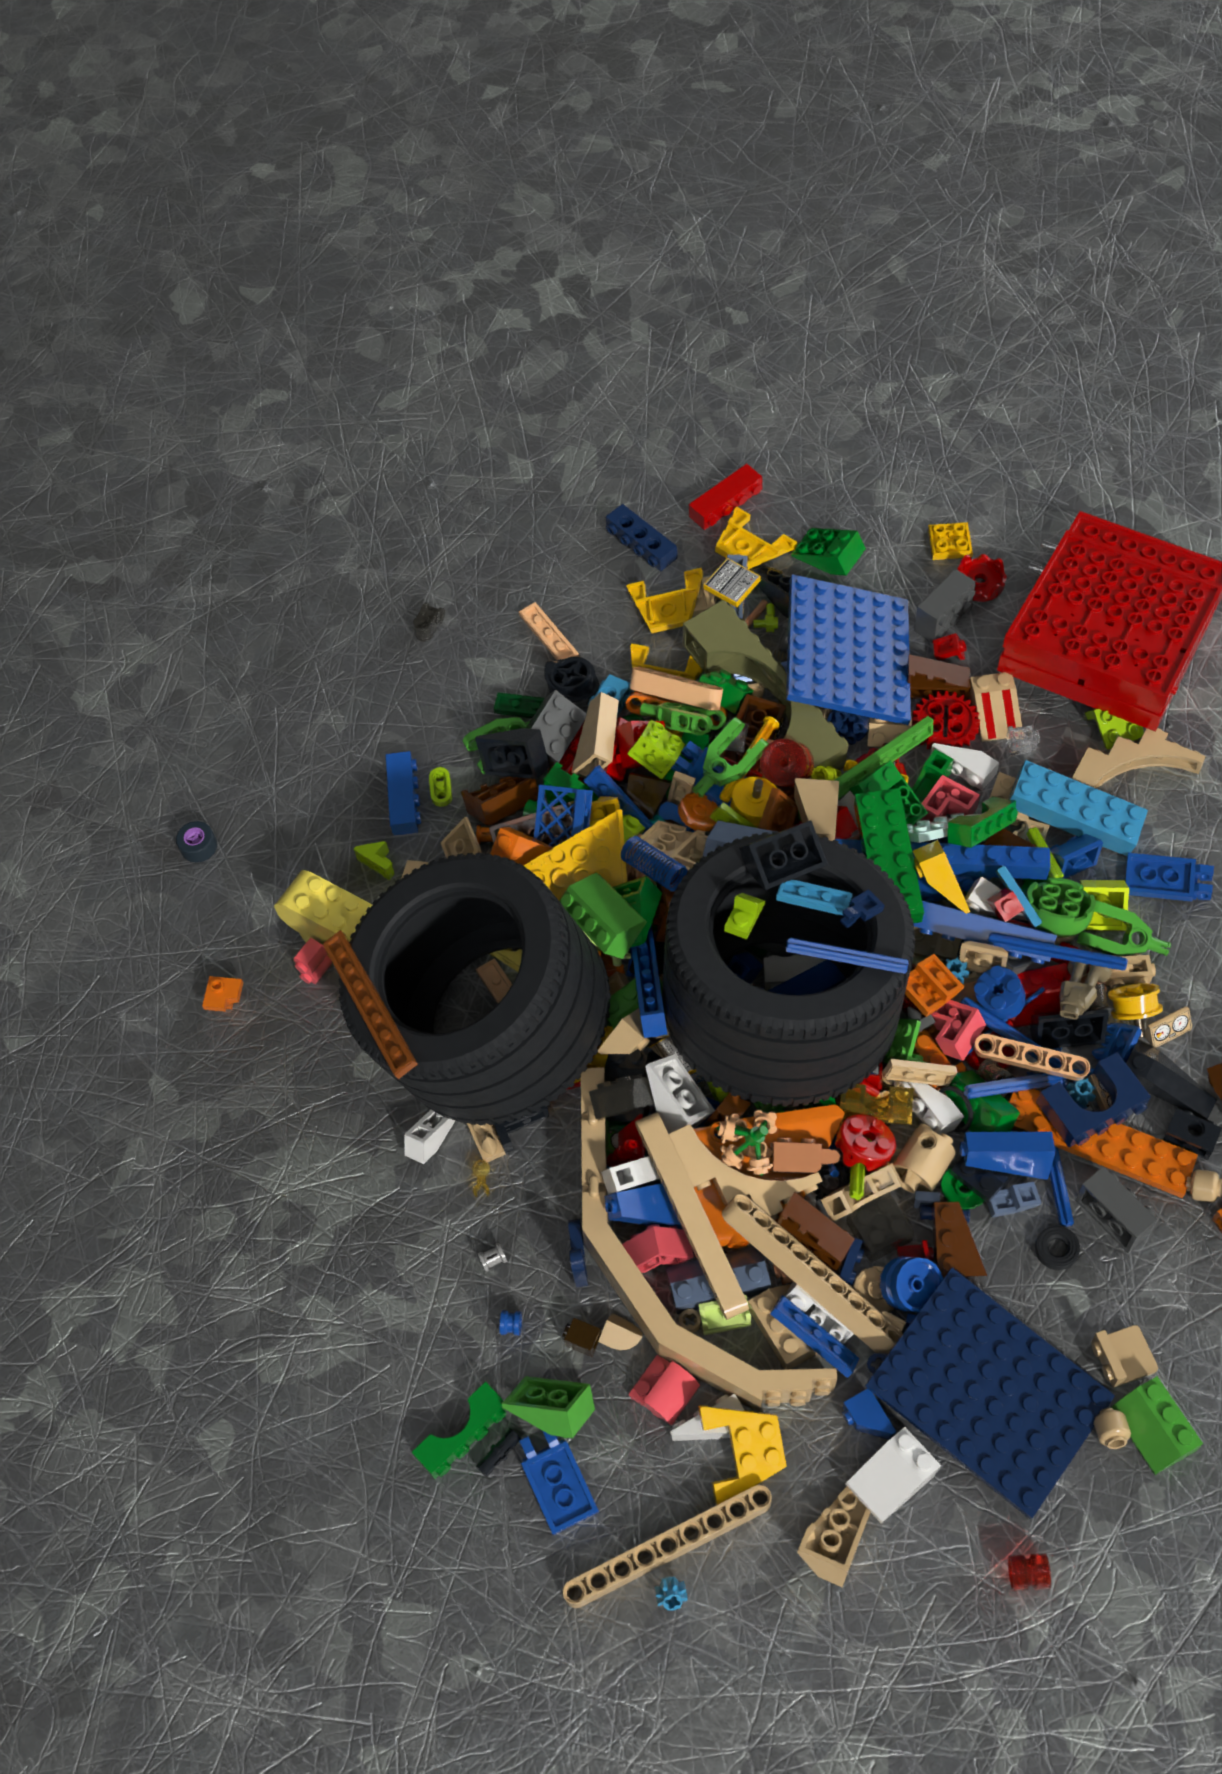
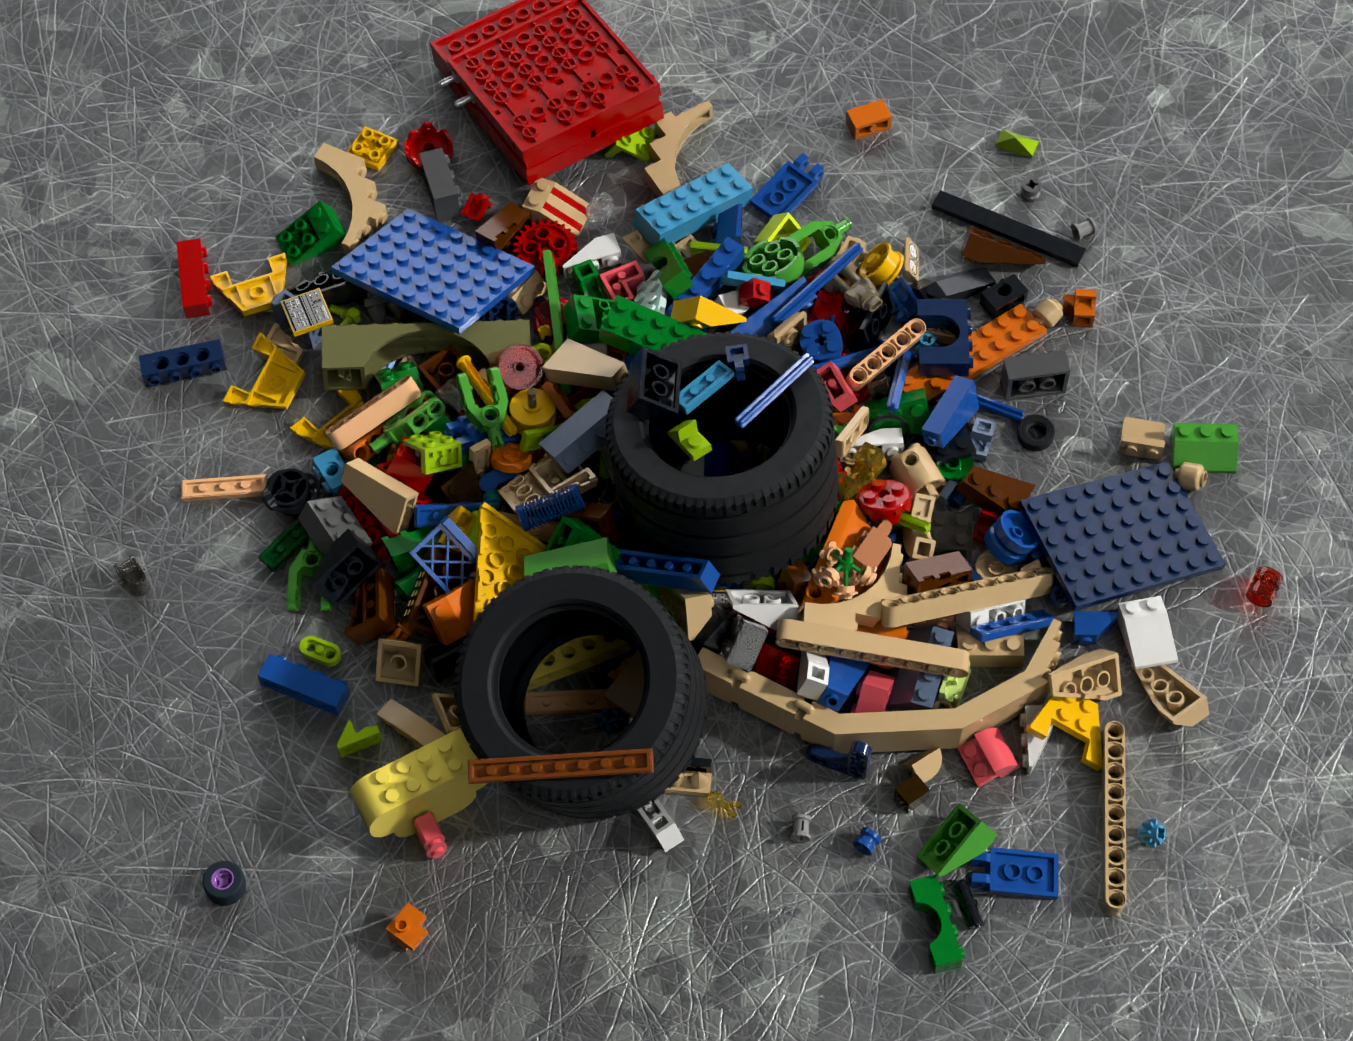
camera: 65 degrees left, 0 degrees up
none -> tan arch [314,143,388,255]
none -> tan wedge [1048,649,1122,701]

